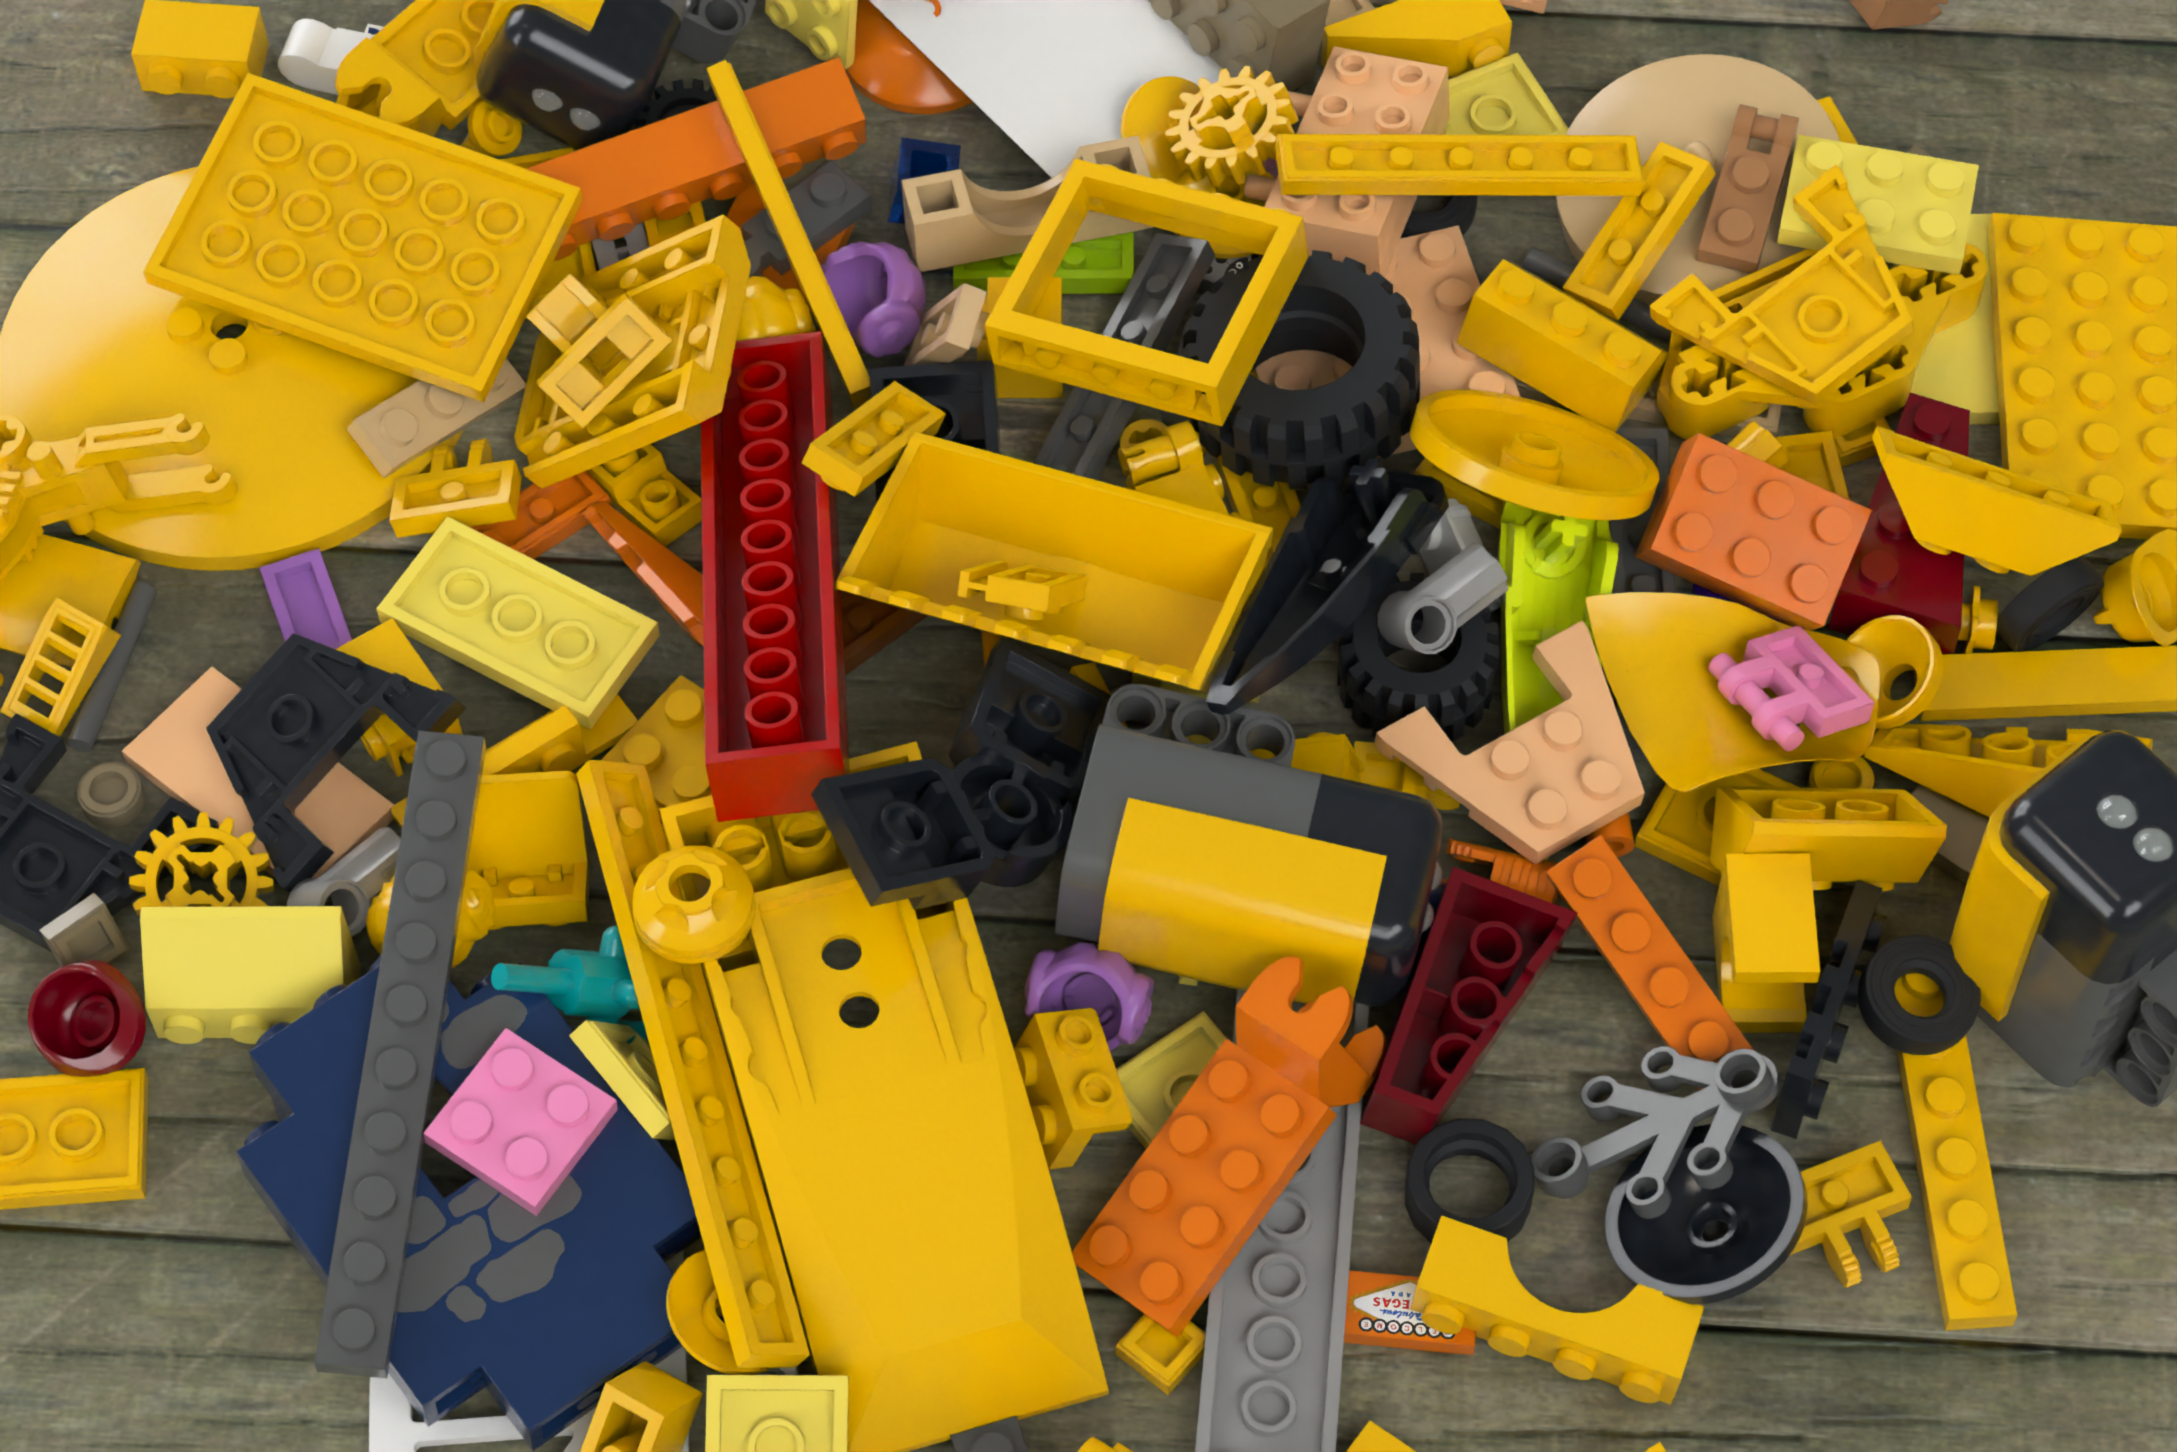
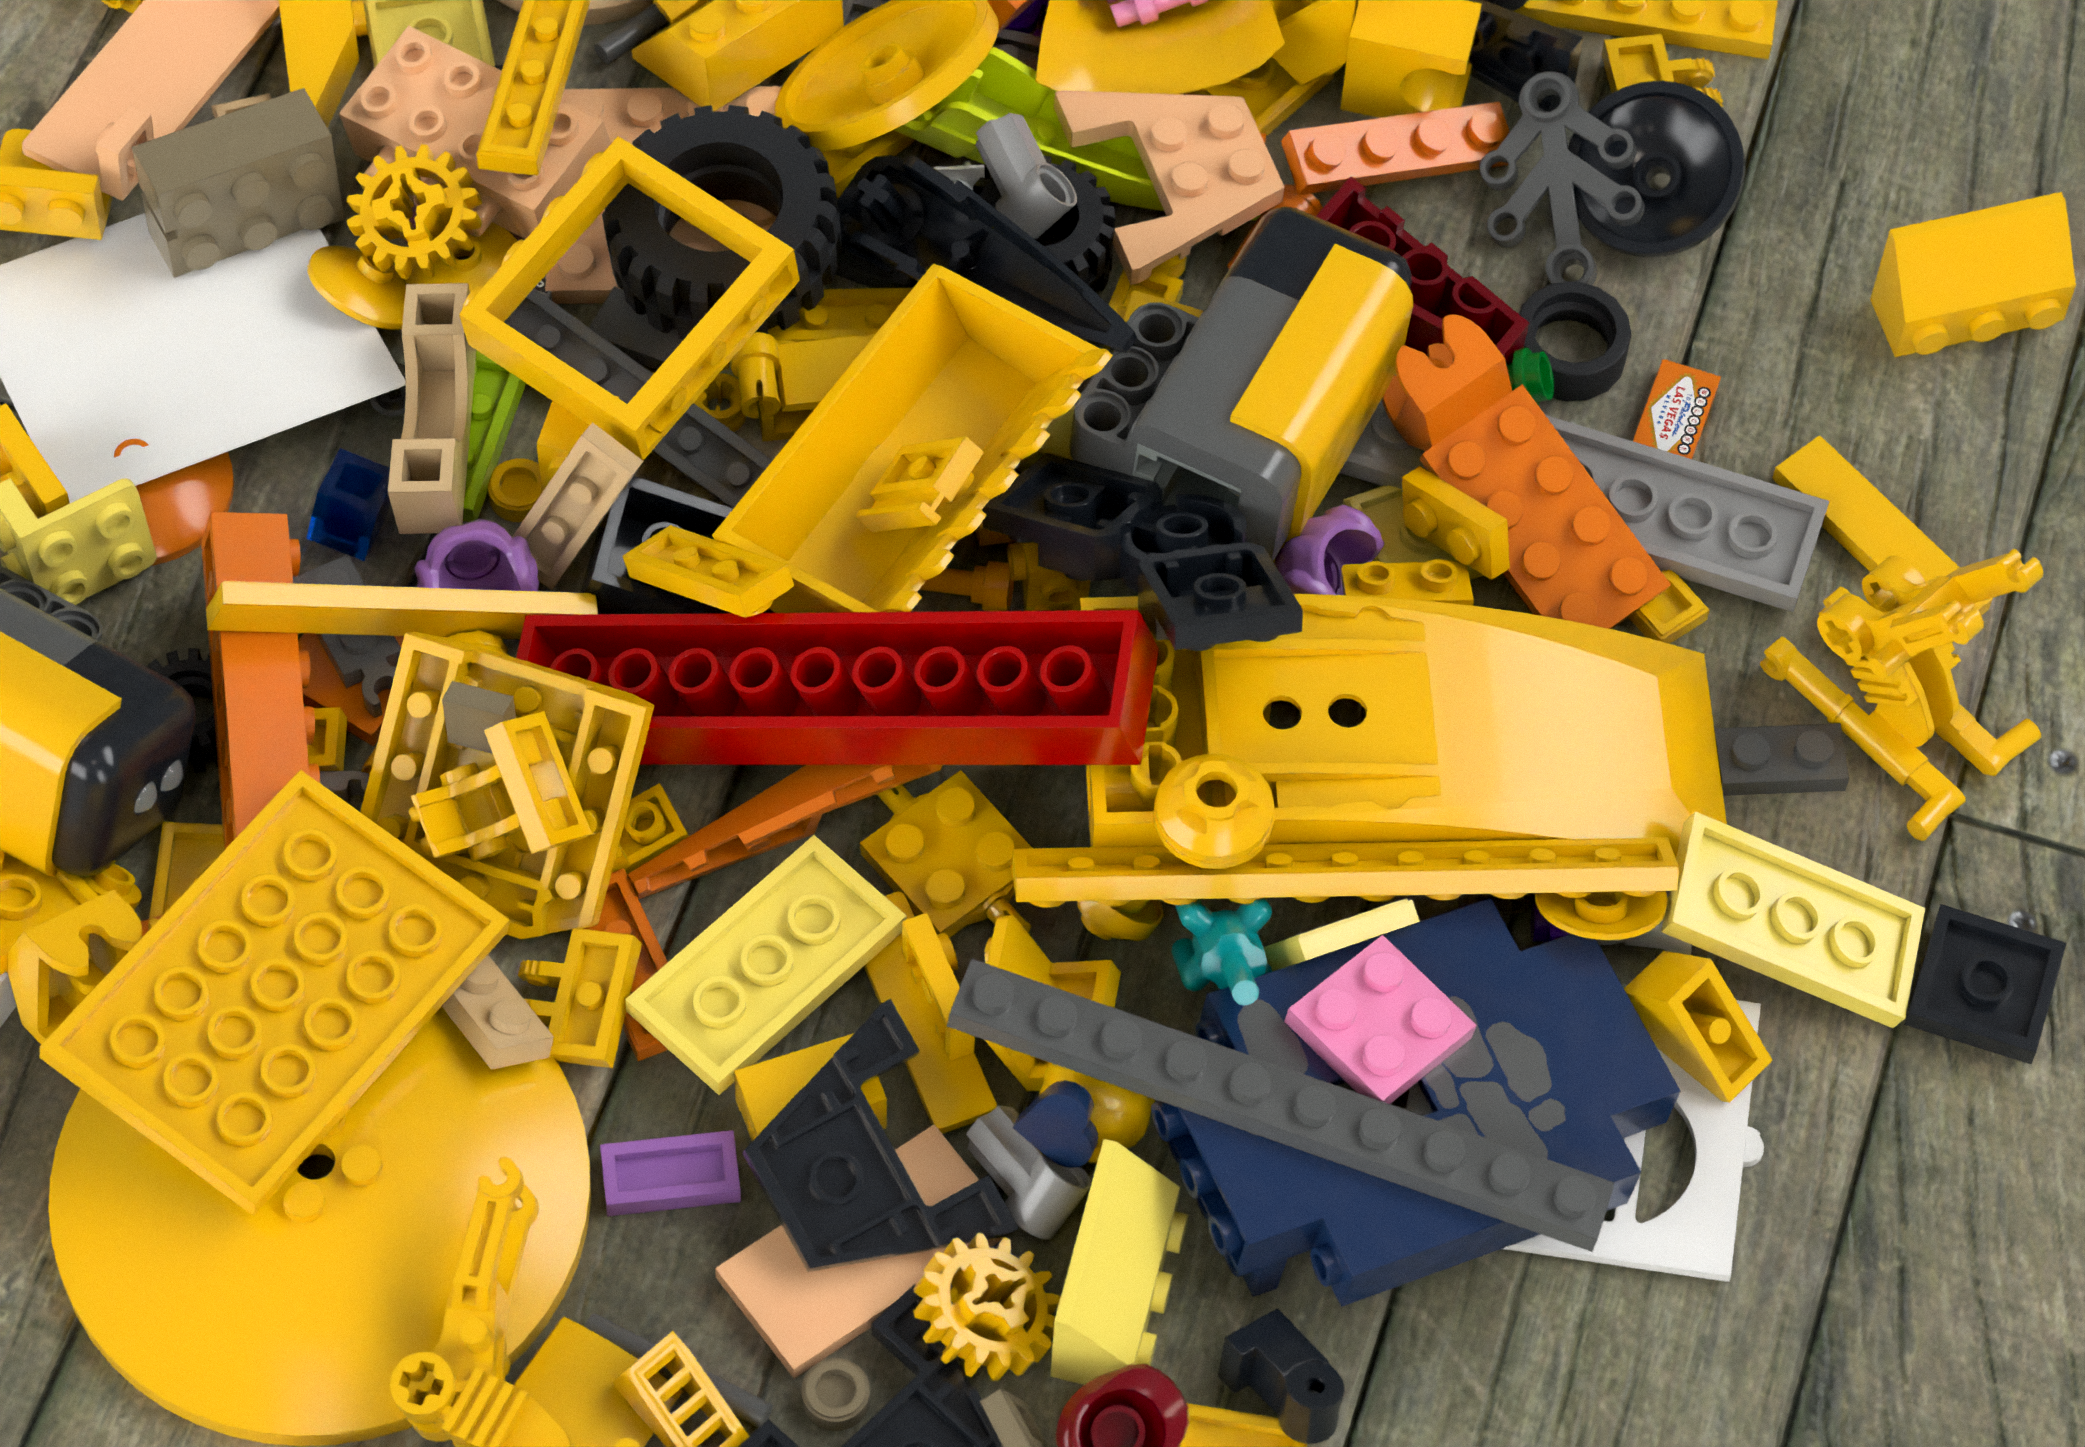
camera: 80 degrees left, 0 degrees up
yellow arch [1410,1215,1705,1405] -> none
none -> dark tan tile [442,681,516,754]
none -> dark blue tile [1013,1080,1099,1168]
none -> black leg [1218,1308,1345,1444]
none -> yellow plate [1401,466,1510,580]
none -> green plate [1506,348,1554,406]

